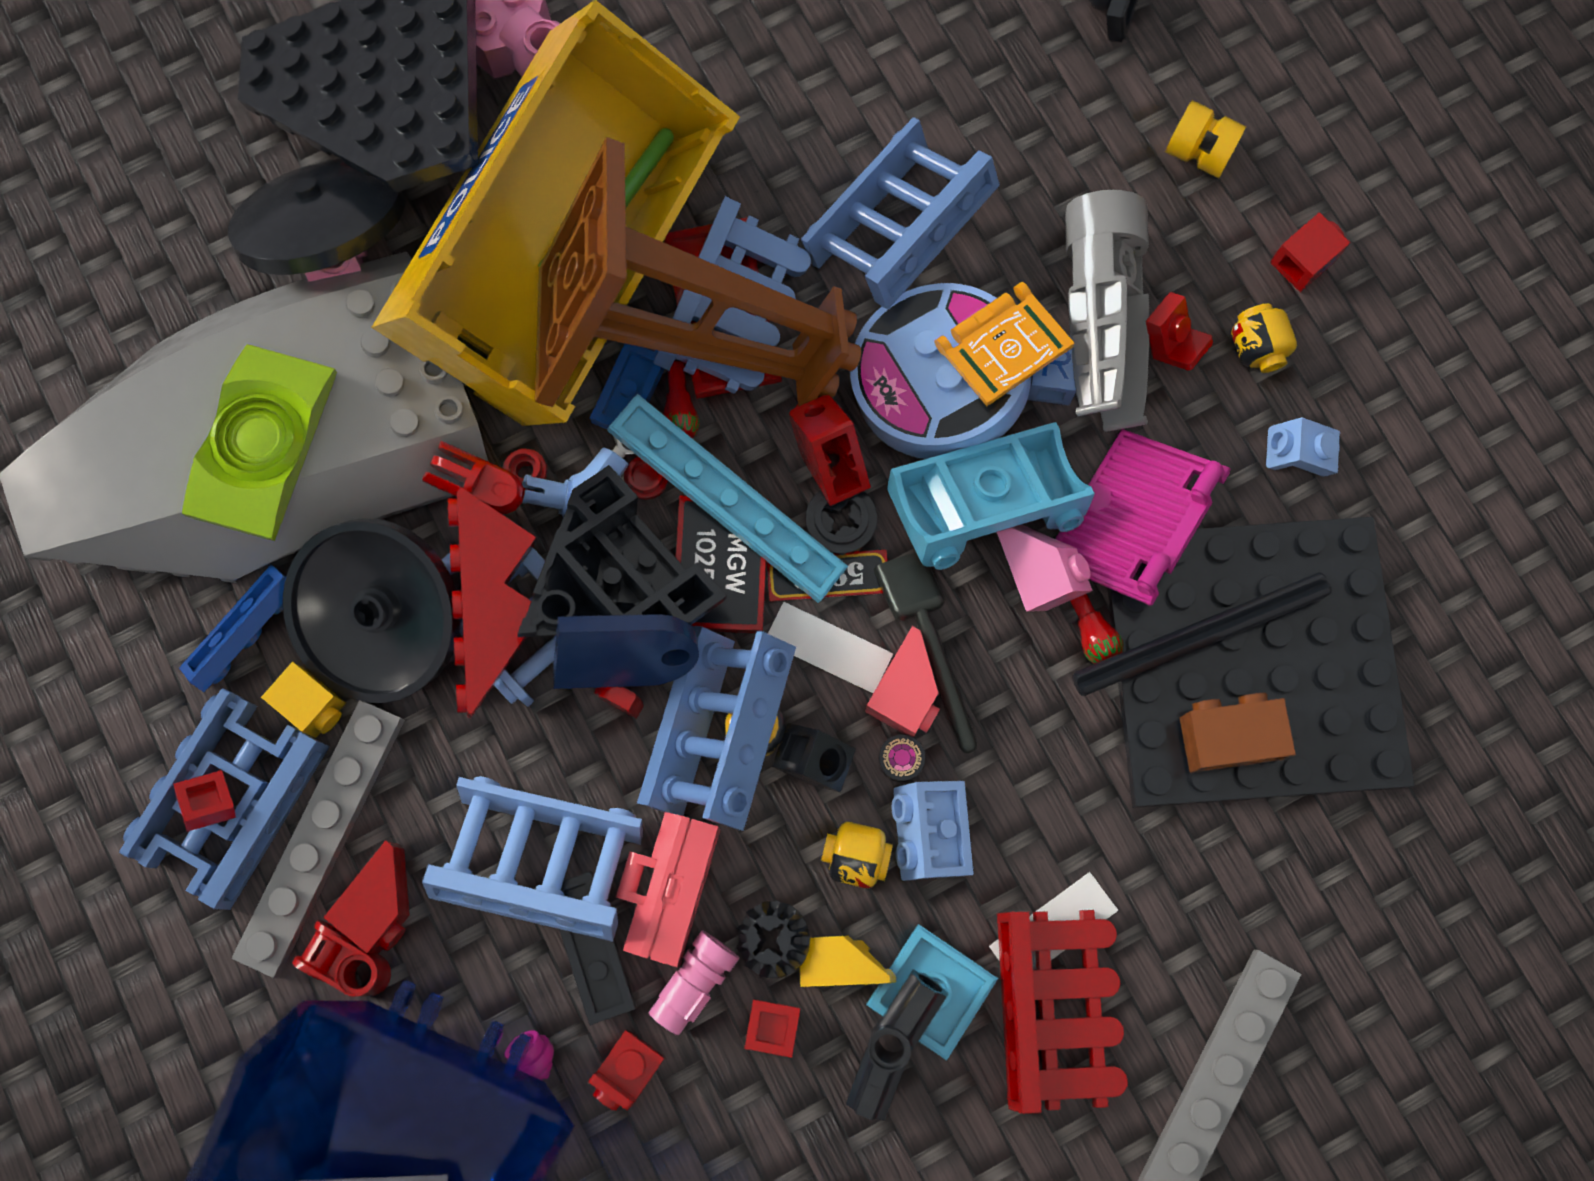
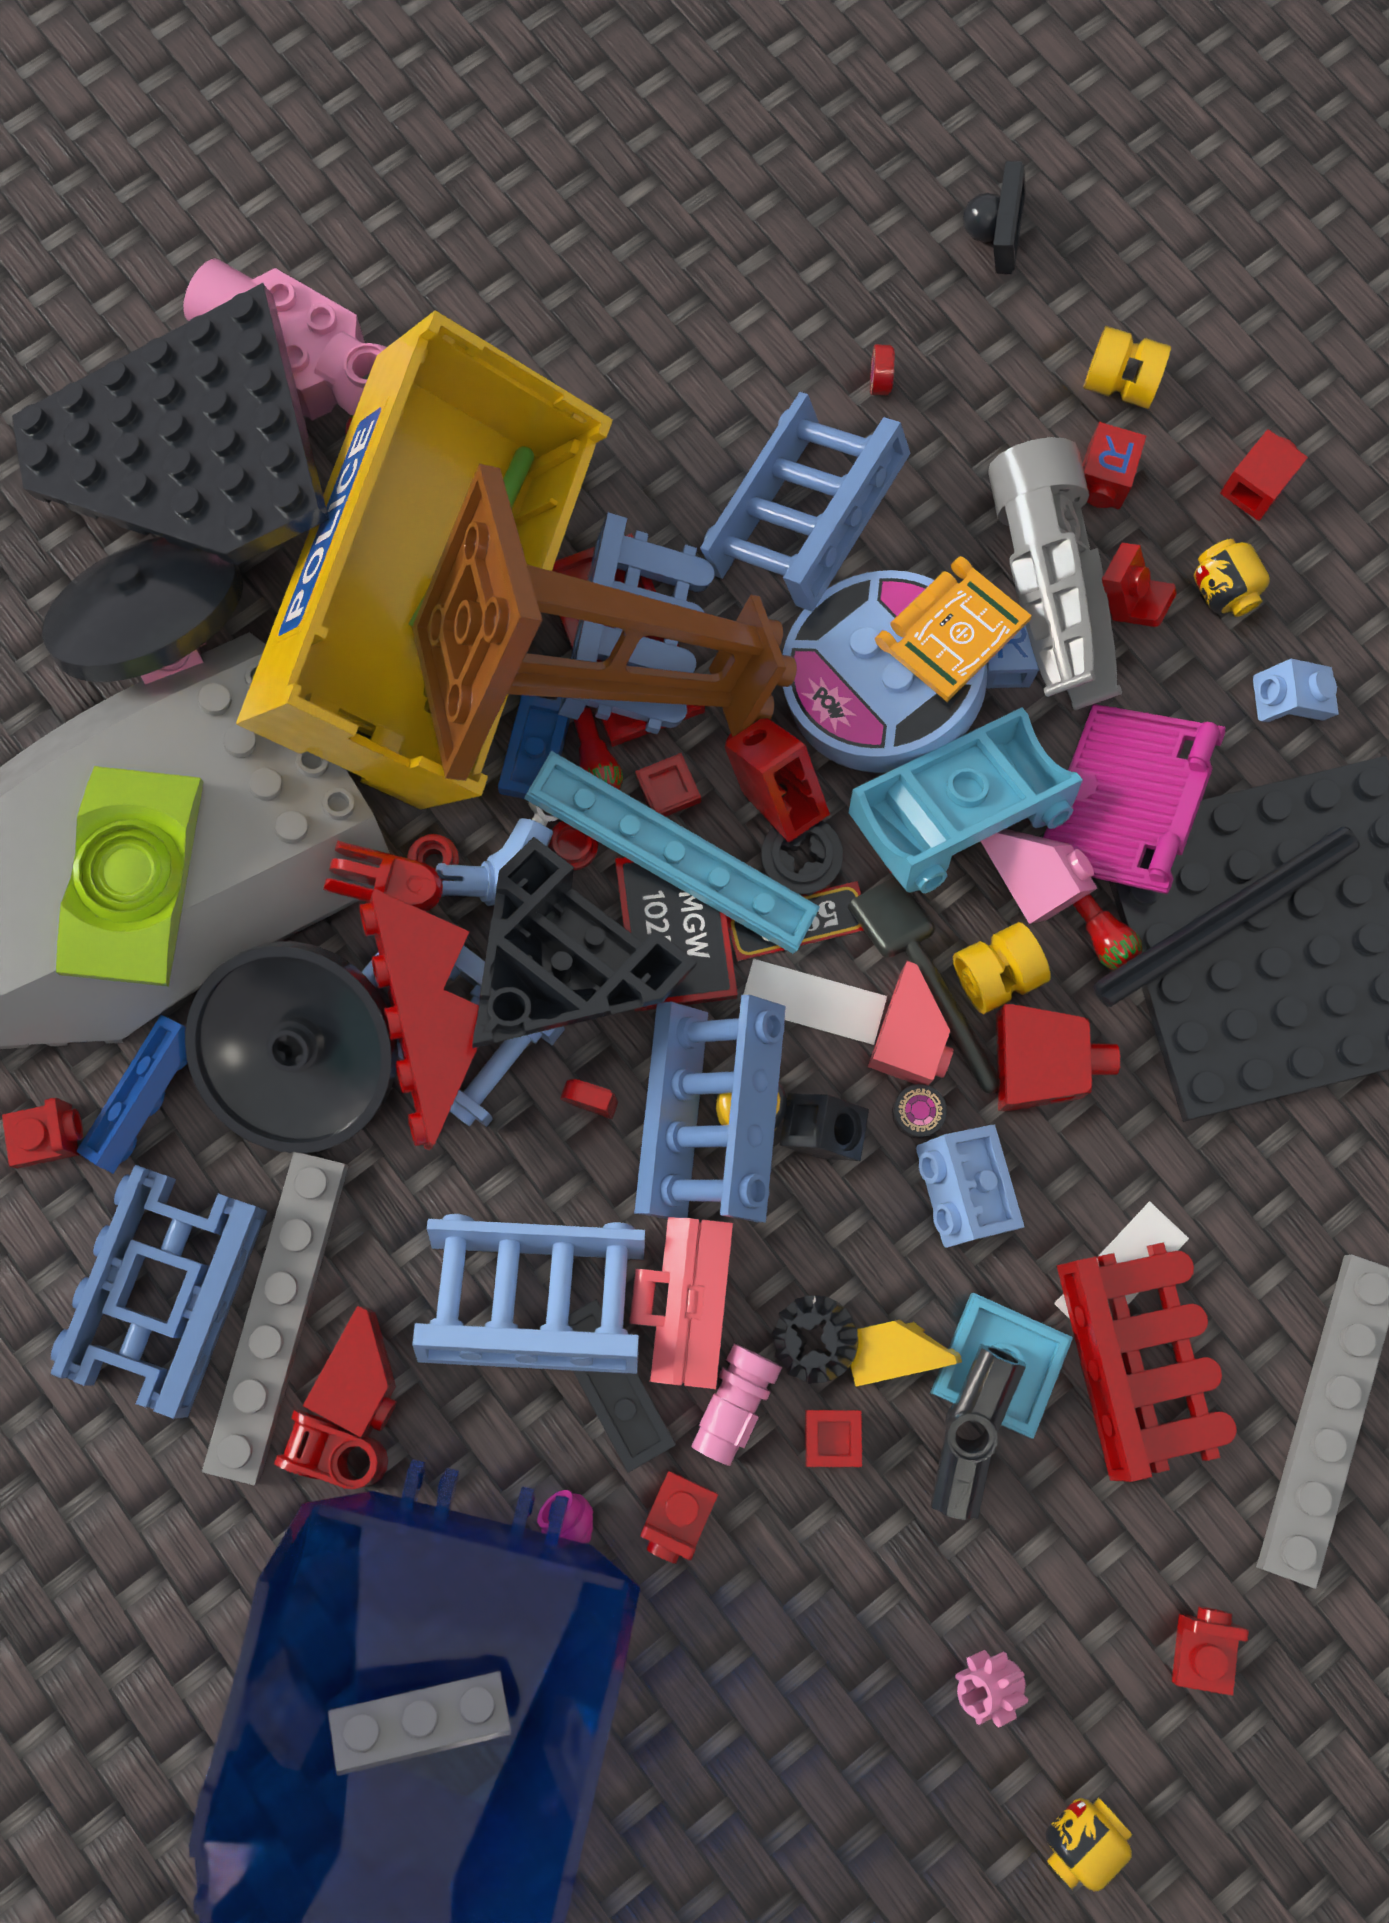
camera: 15 degrees left, 0 degrees up
red plate [173,770,236,832] -> none
yellow brick [261,661,346,738] -> none
dark blue tile [553,615,699,689] -> none
yellow head [821,822,893,889] -> none
dark orange brick [1180,693,1296,773] -> none
none -> red bracket [2,1097,83,1169]
none -> red tile [635,753,701,817]
none -> red tile [870,344,895,396]
none -> yellow wheel [953,922,1051,1014]
none -> red torso [996,1004,1120,1111]
none -> red brick [1083,422,1146,510]

